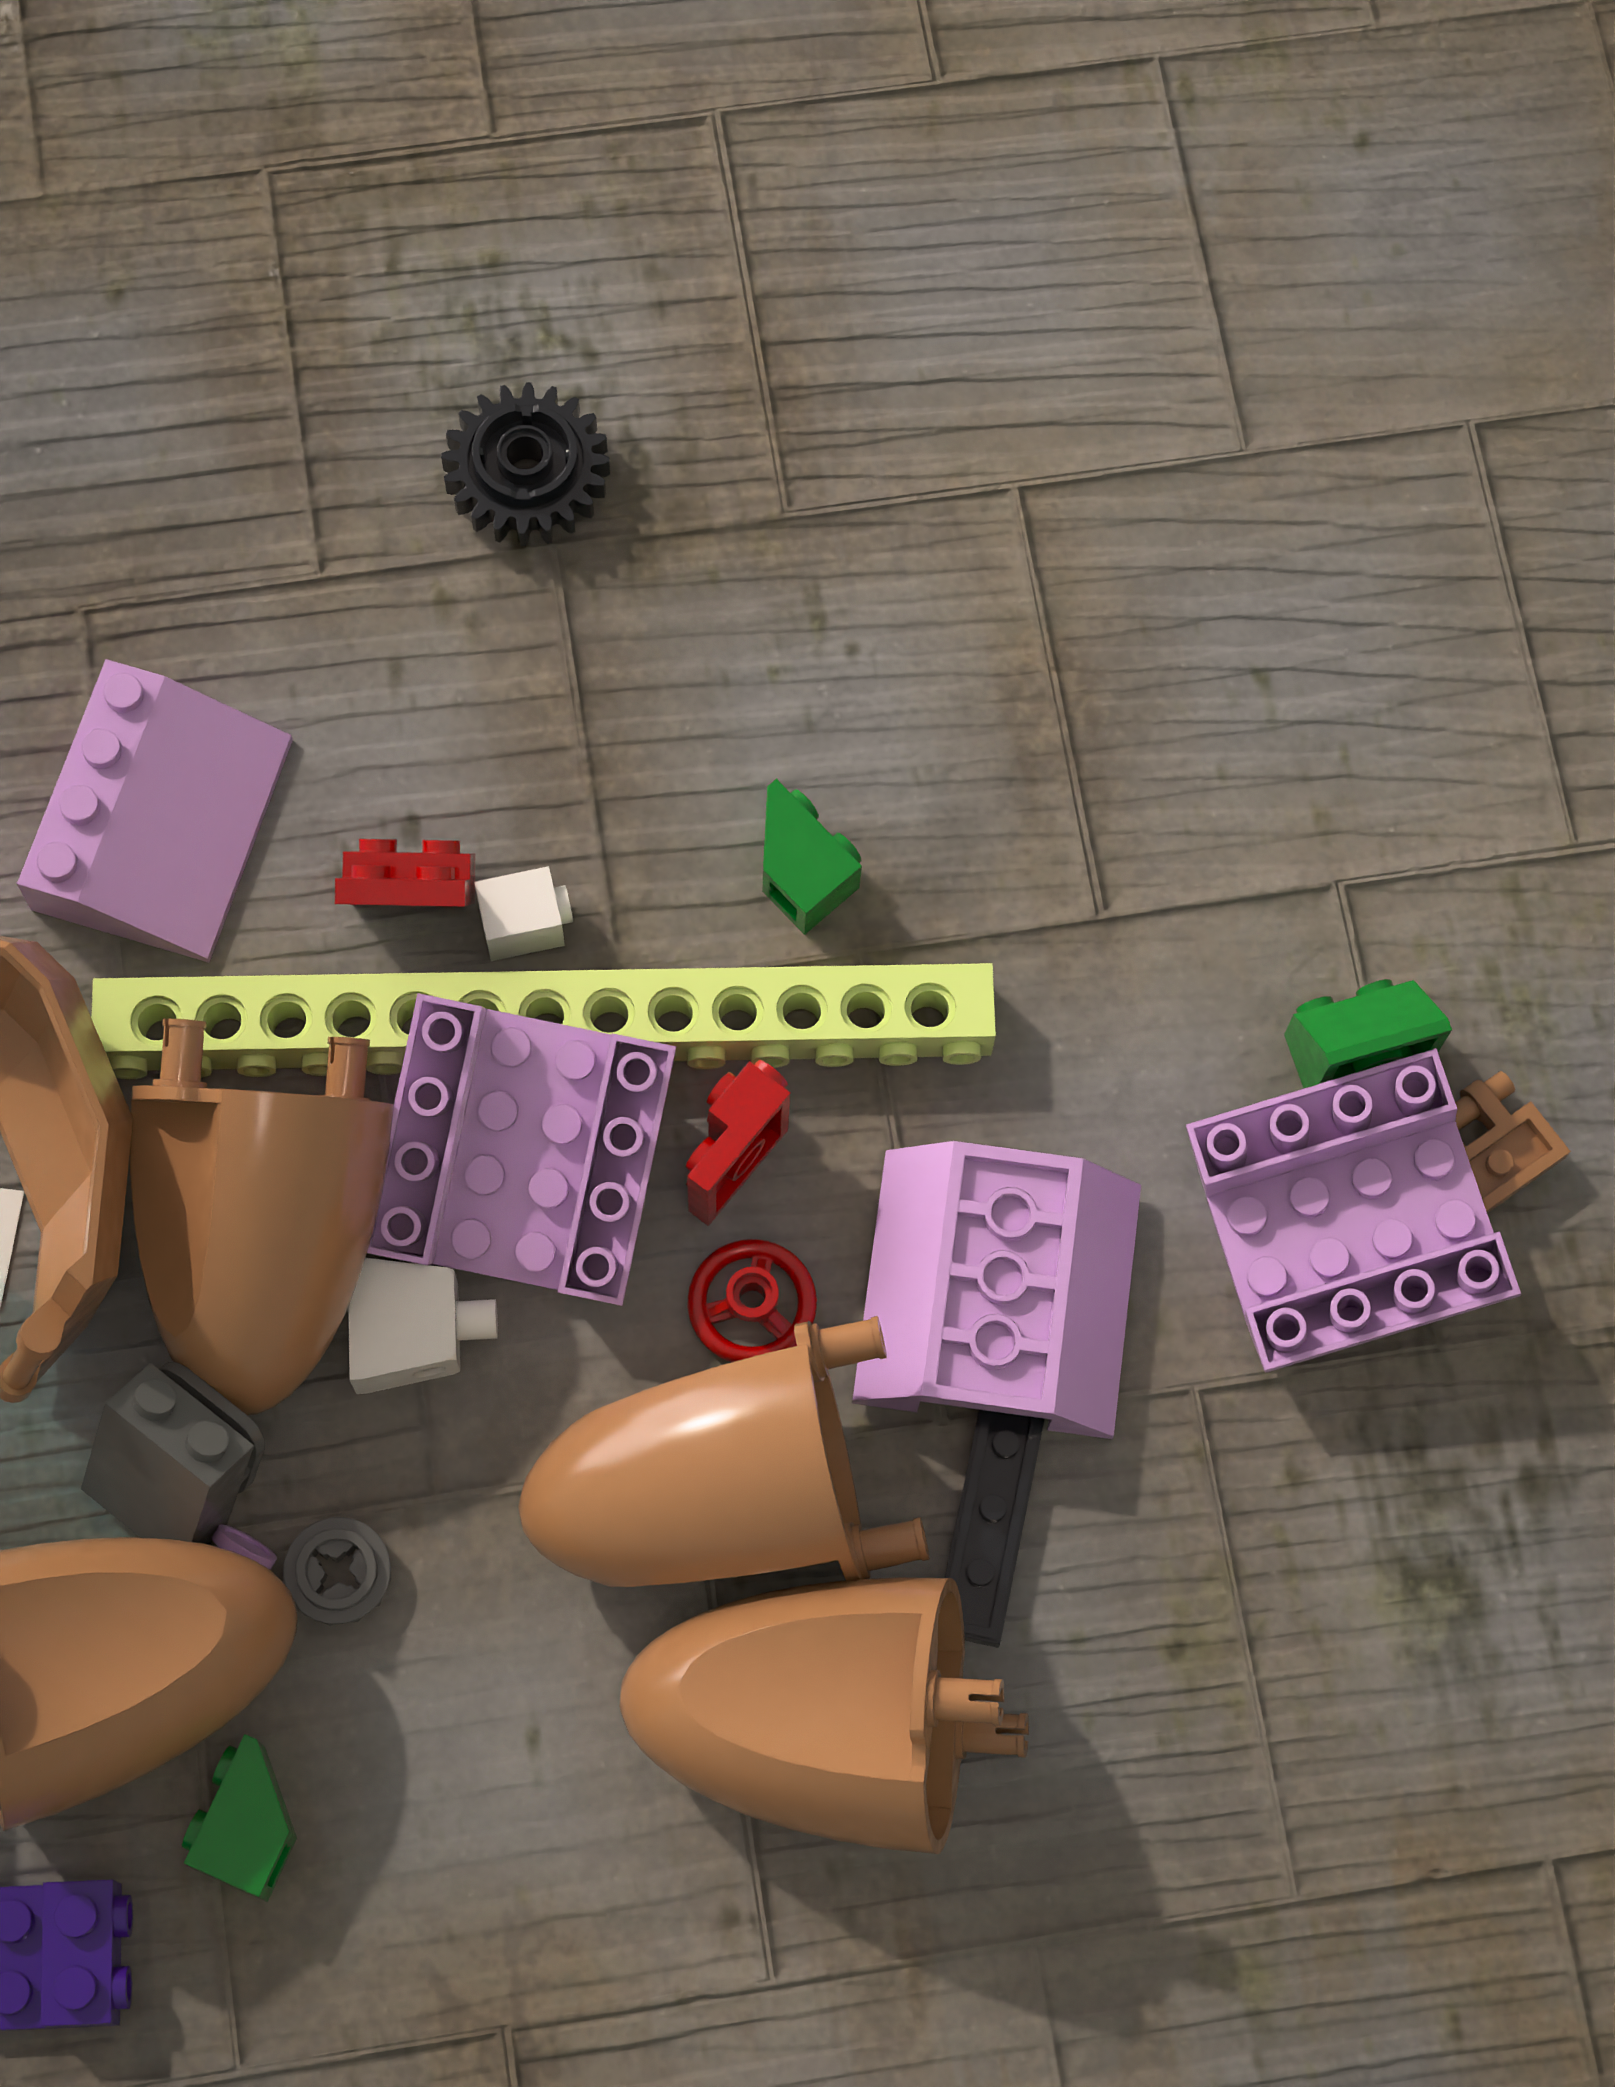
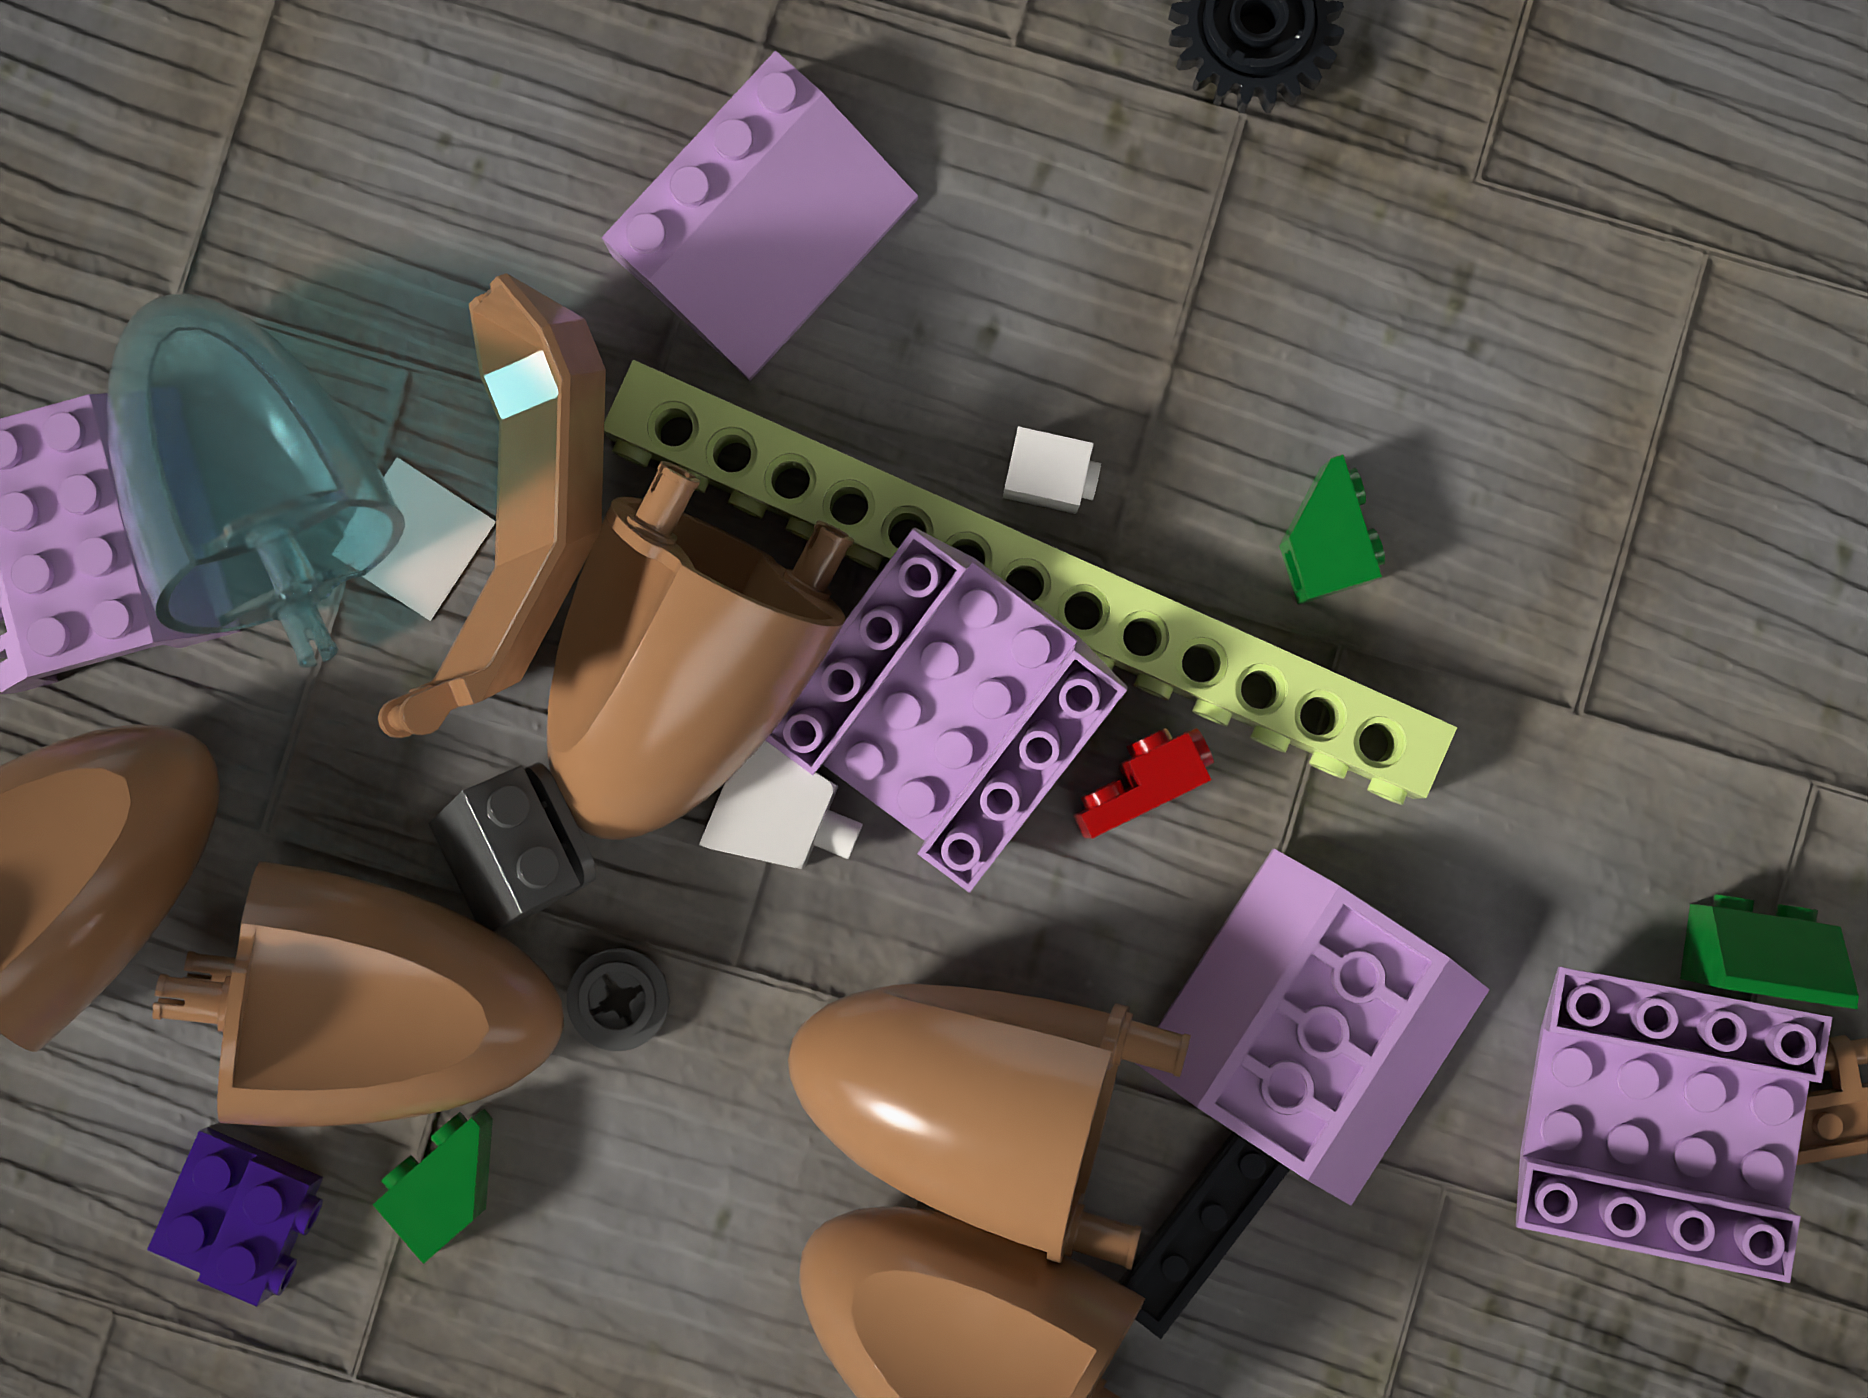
camera: 30 degrees right, 15 degrees up
lavender piece [212,1525,277,1570] -> none
red plate [335,839,475,907] -> none
red piece [687,1239,817,1362] -> none

